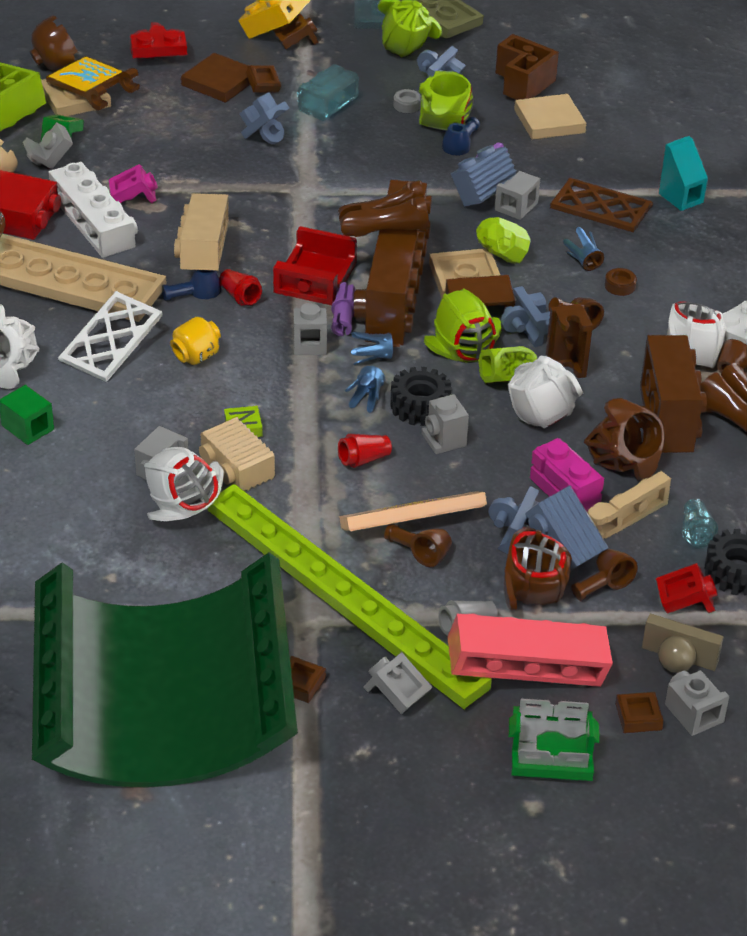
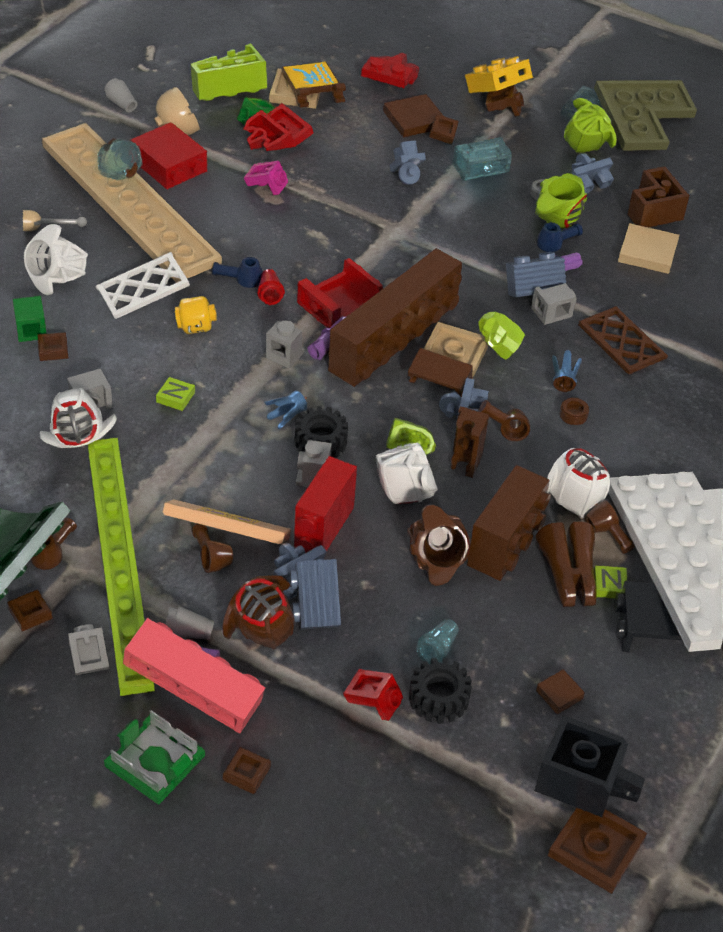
camera: 30 degrees right, 5 degrees up
light grey bracket [23,122,73,169] -> none
reddish brown cylinder [30,15,81,72] -> none
white brick [49,162,138,258] -> none
tan brick [174,193,228,270] -> none
tan brick [199,417,275,491] -> none
reddish brown piece [338,180,430,237] -> none
red cone [338,434,392,468] -> none
flat silver piece [351,332,401,365] -> none
lime piece [424,288,501,362] -> none
dark pink brick [530,438,604,511] -> none
reddish brown bar [571,549,638,601] -> none
tan hinge [587,471,671,539] -> none
dark tan tile [642,613,724,673] -> none
teal slope [659,136,708,211] -> none
light grey brick [665,670,729,736] -> none
none -> reddish brown tile [38,332,69,361]
none -> red plate [243,103,314,151]
none -> red brick [294,456,357,553]

